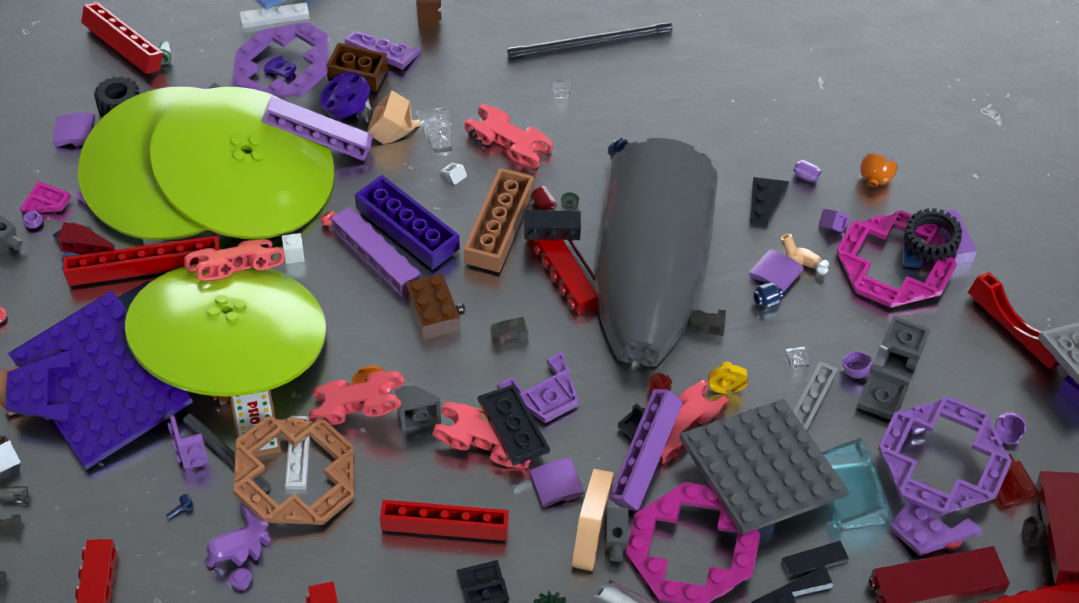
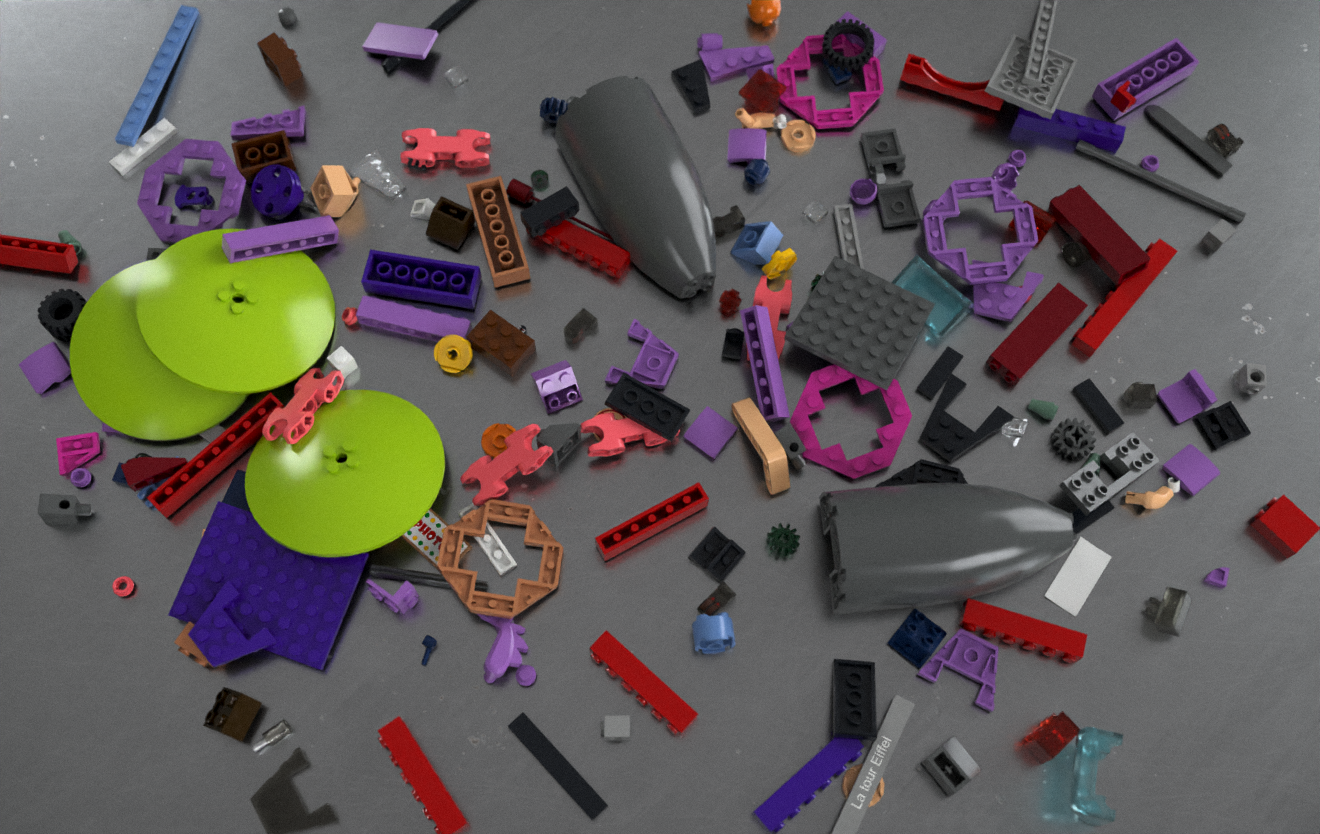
camera: 35 degrees left, 15 degrees up
none -> medium lavender tile [362,22,438,60]
none -> dark brown slope [426,196,475,250]
none -> yellow plate [434,335,473,373]
none -> medium lavender slope [531,360,583,414]
none -> medium lavender wing [698,45,774,82]
none -> medium blue slope [730,221,783,265]
none -> clear red bracket [739,69,786,113]
none -> light nougat tile [781,120,816,152]
none -> medium lavender plate [1008,150,1026,167]

